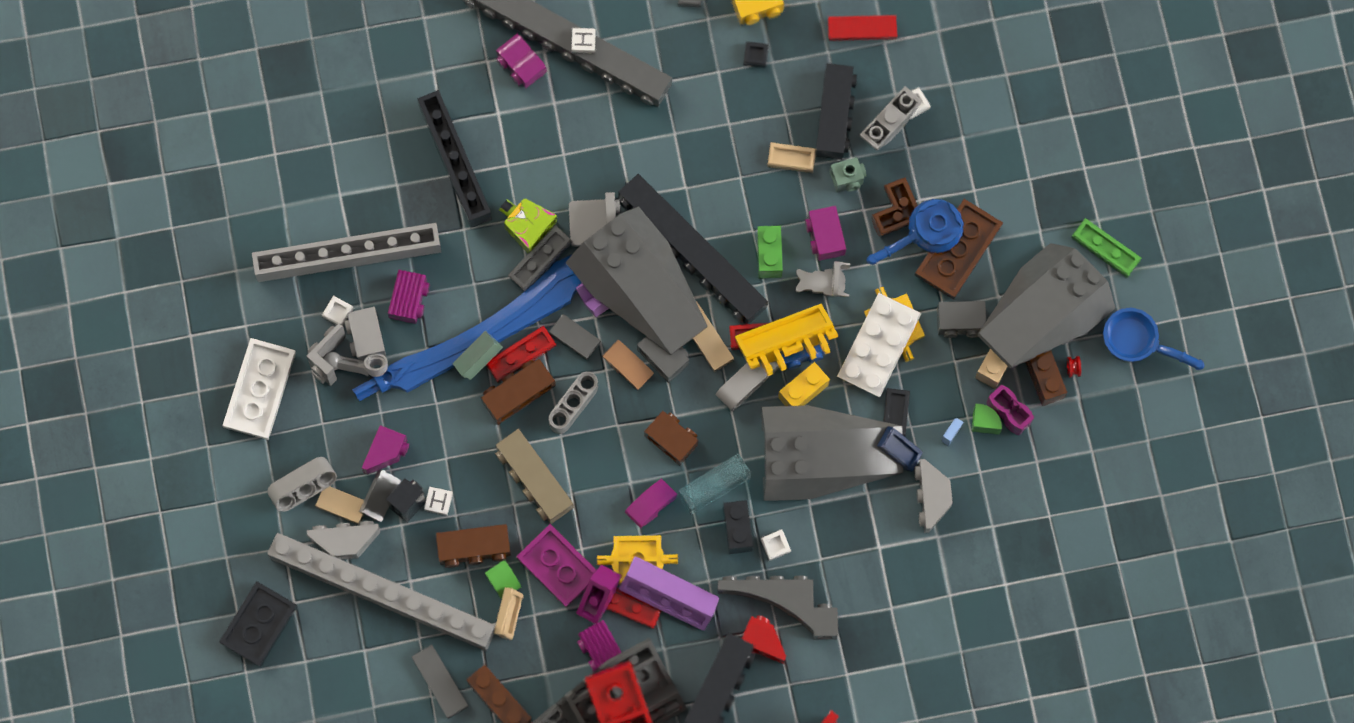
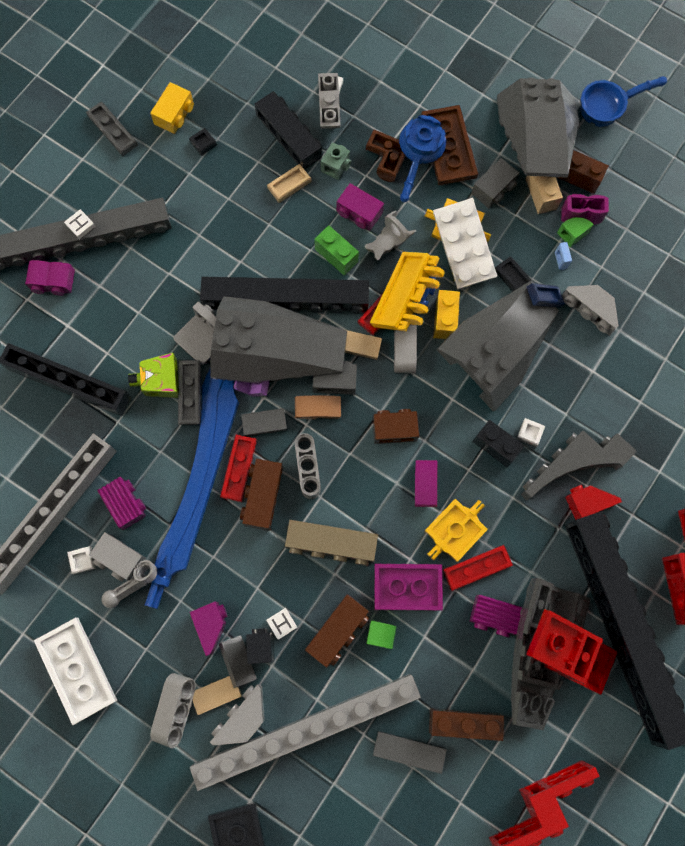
camera: 45 degrees left, 0 degrees up
light grey bracket [307,324,346,386] -> none
sand green panel [452,331,503,380] -> none
tan tile [494,587,523,640] -> none
magenta slope [576,565,622,624] -> none
medium lavender panel [619,557,719,631] -> none
clear light blue brick [678,453,751,515] -> none
red tile [828,15,897,41] -> none
red bush [1066,356,1081,378] -> none
bright green tile [1071,218,1142,278] -> none

